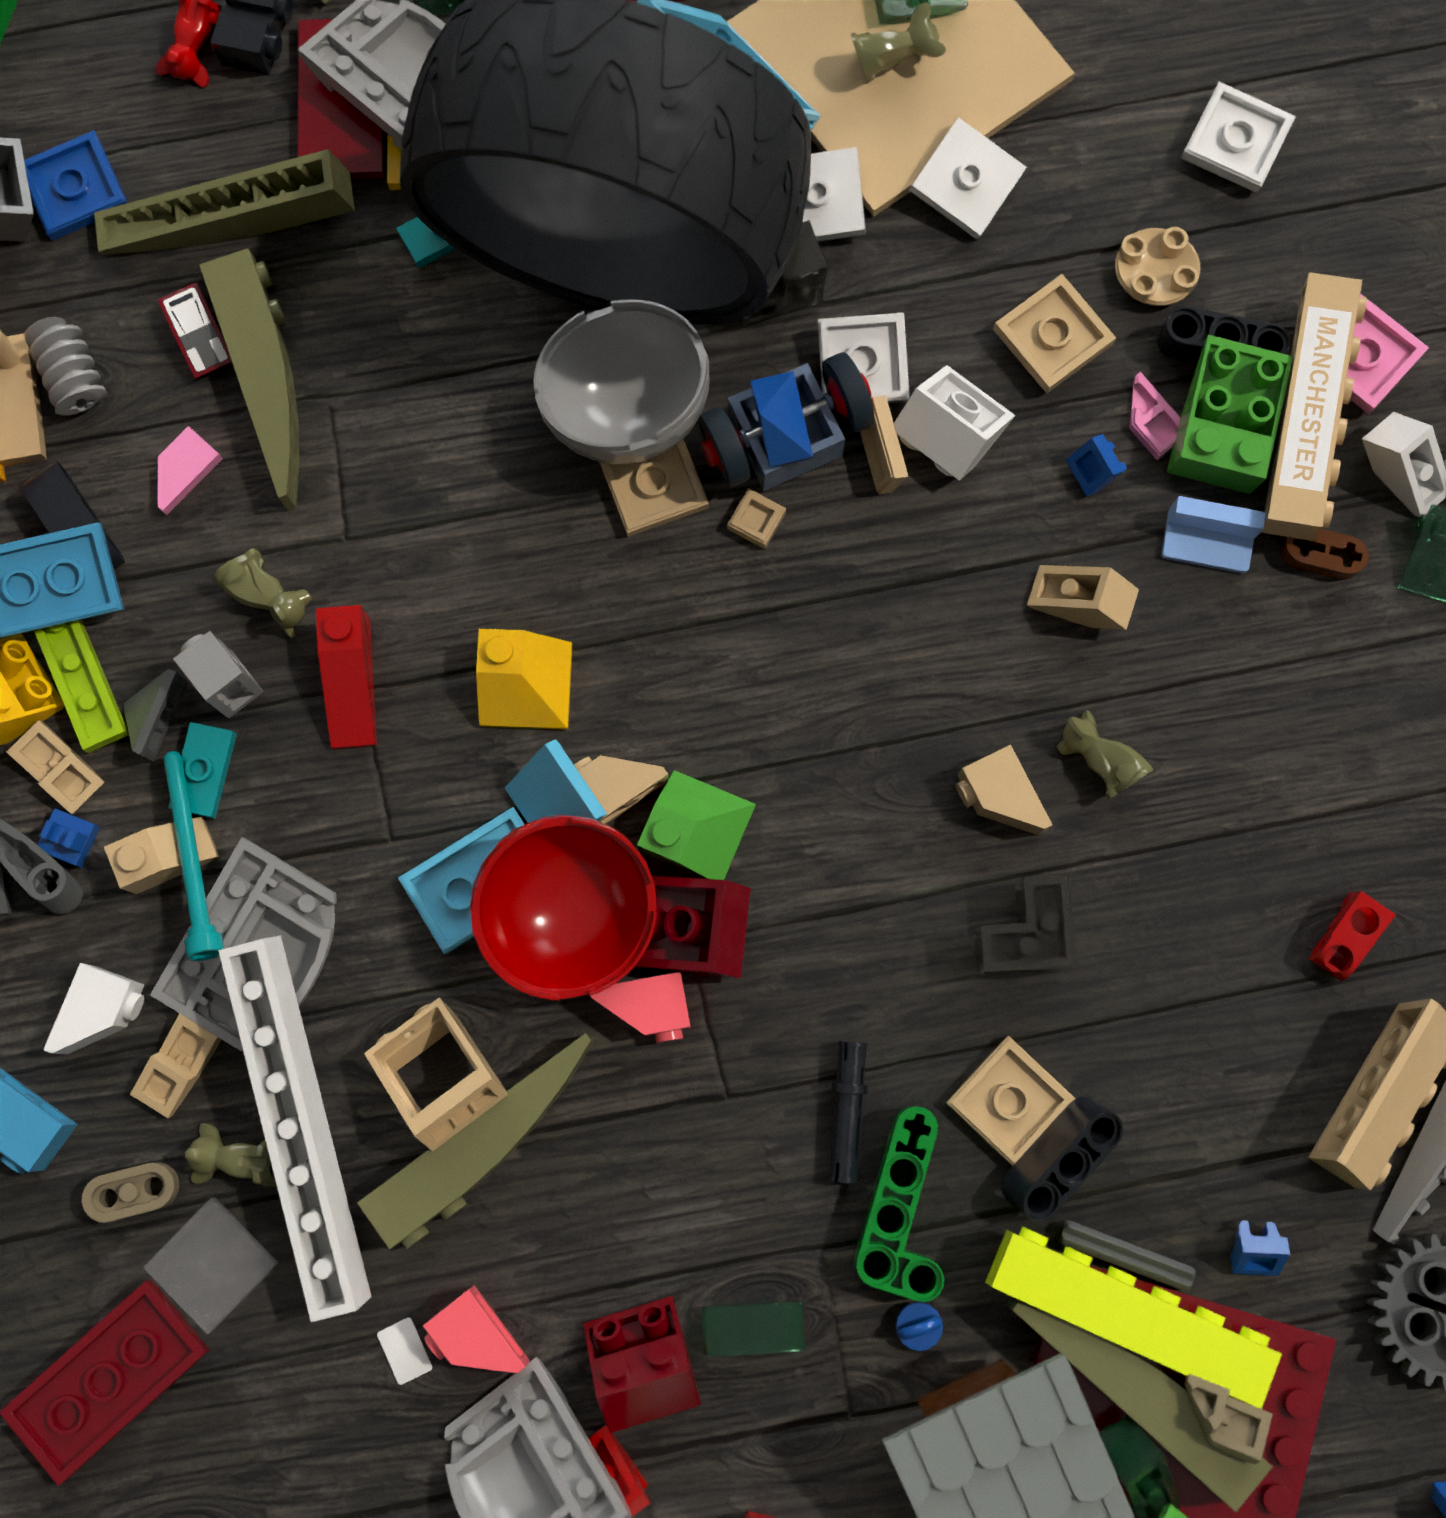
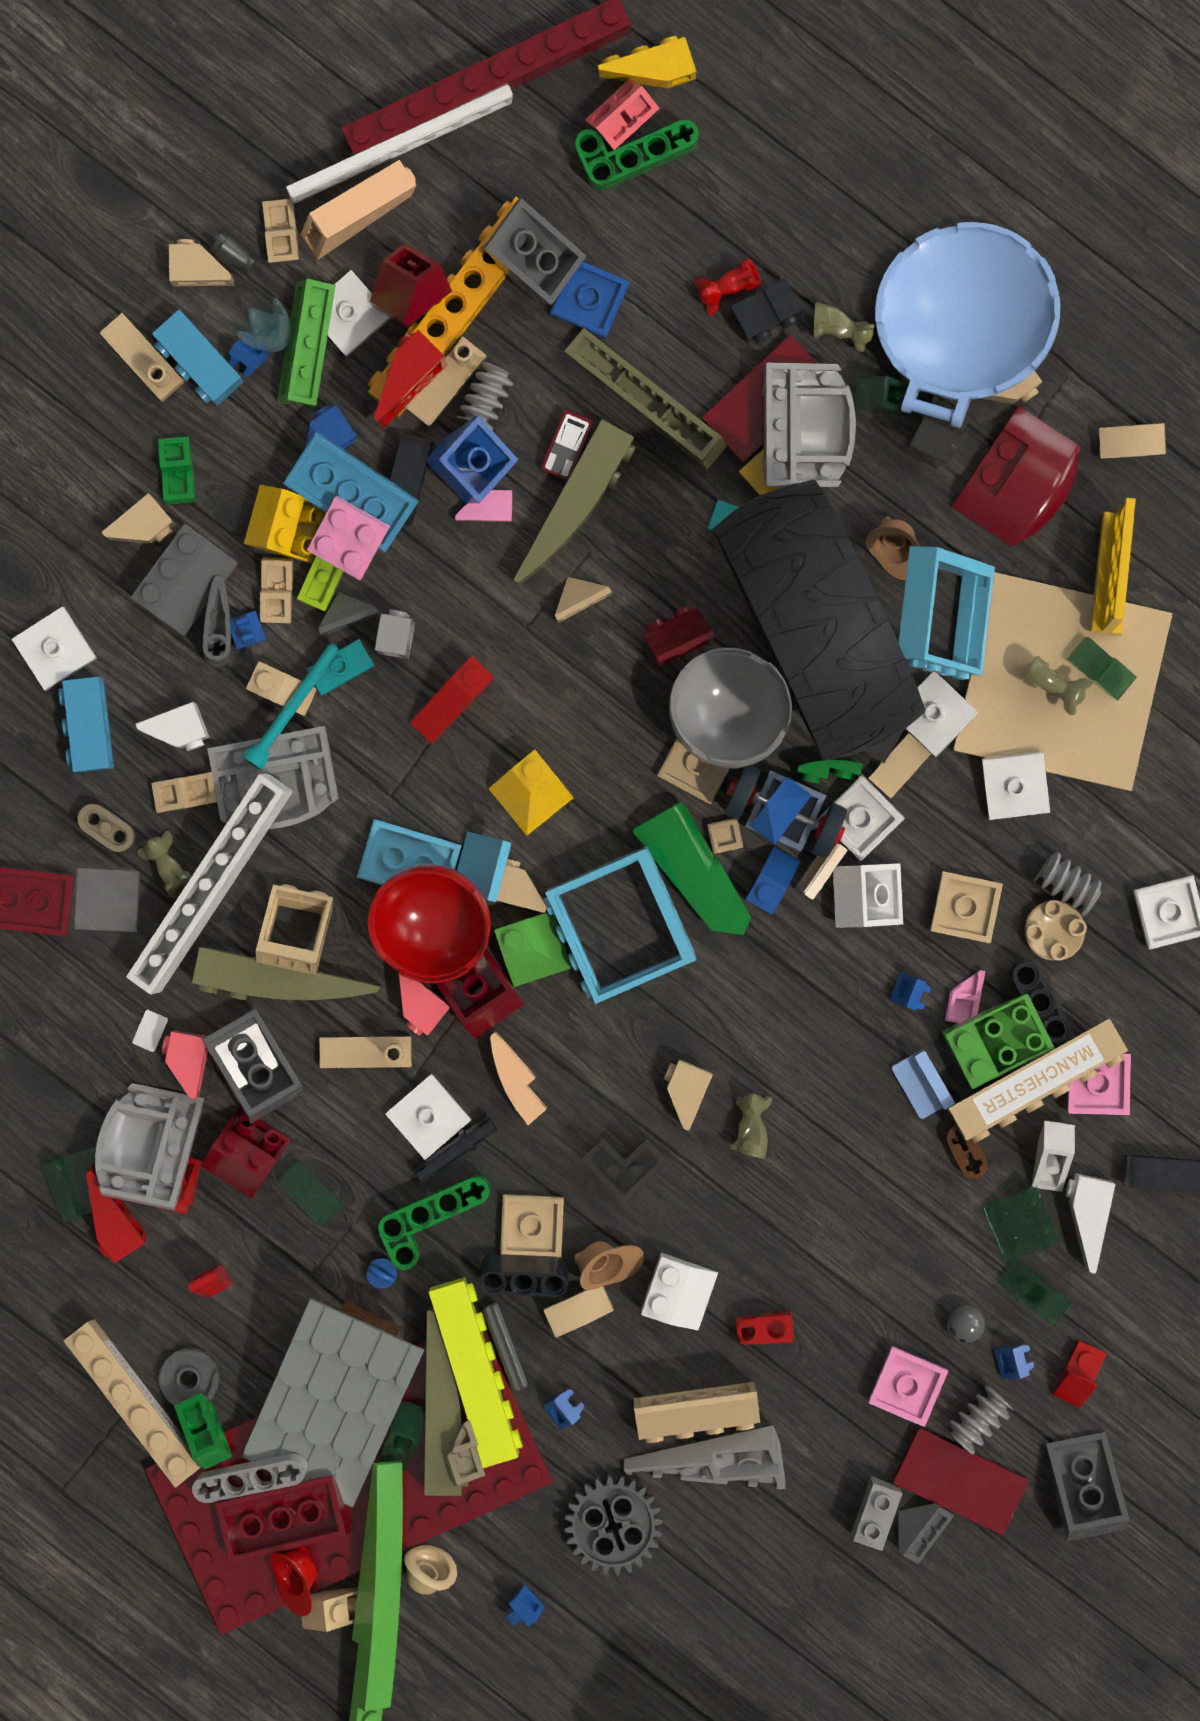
camera: 45 degrees right, 10 degrees up
olive animal [214,548,312,639] -> none
tan slope [1027,565,1139,630] -> none
none -> dark grey slope [202,1009,303,1124]
none -> bright pink plate [307,496,390,580]
none -> tan piece [320,1036,412,1068]
none -> white plate [386,1074,471,1160]
none -> blue slope [425,416,519,503]
none -> light nougat slope [490,1031,547,1125]
none -> medium azure window [544,846,697,1004]
none -> tan slope [544,1286,614,1337]
none -> tan slope [555,577,612,623]
none -> medium nougat piece [574,1241,644,1290]
none -> green panel [633,801,751,935]
none -> white slope [641,1253,718,1330]
none -> dark red slope [642,605,715,668]
none -> blue slope [744,847,800,915]
none -> green slope [796,760,863,784]
none -> tan tile [868,733,931,799]
none -> light grey piece [1034,852,1102,916]

